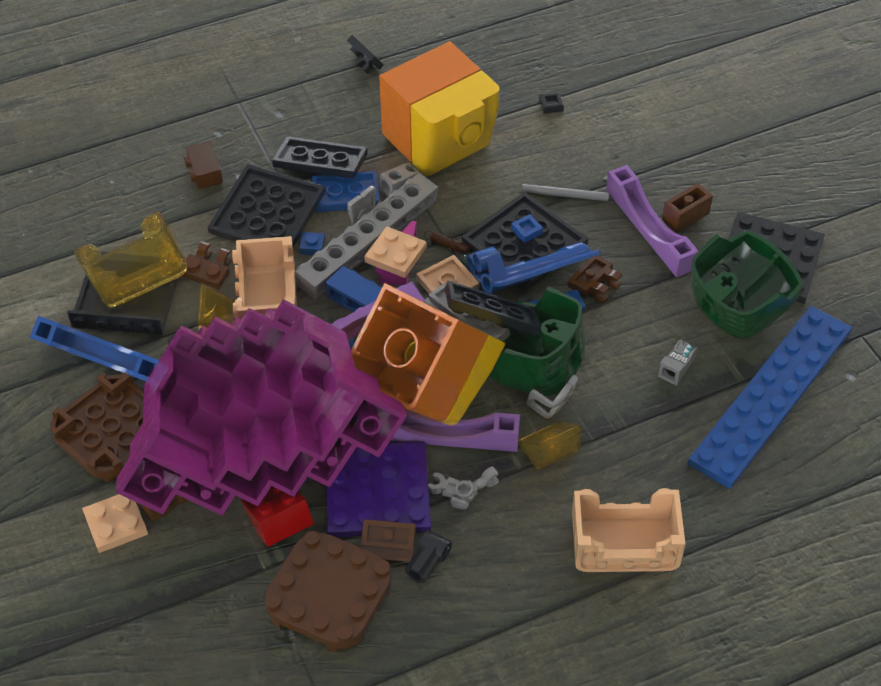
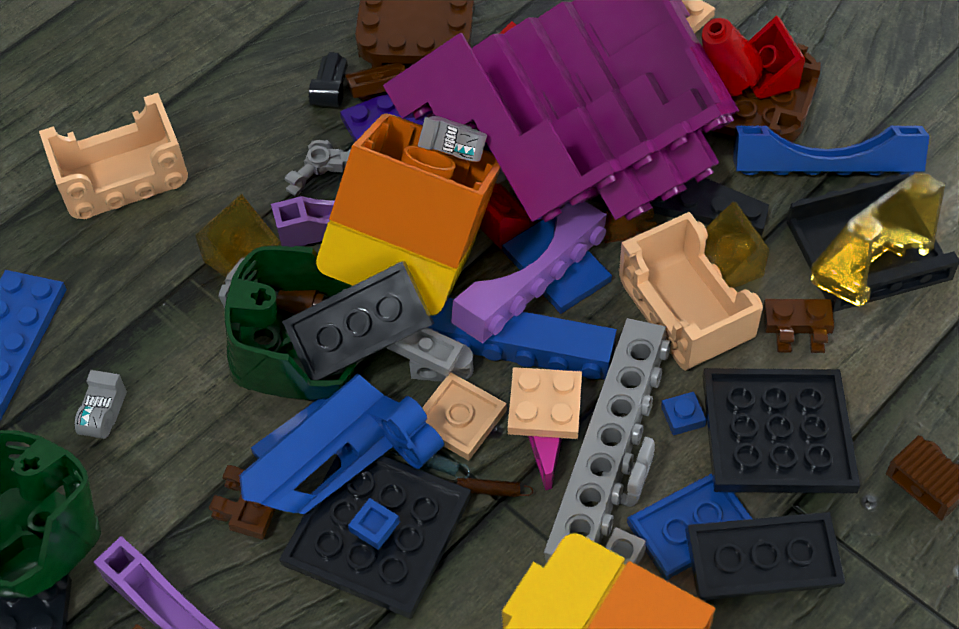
camera: 160 degrees right, 5 degrees up
none -> light grey leg [418,116,487,162]
none -> red cone [702,18,763,96]
none -> red slope [749,15,805,99]

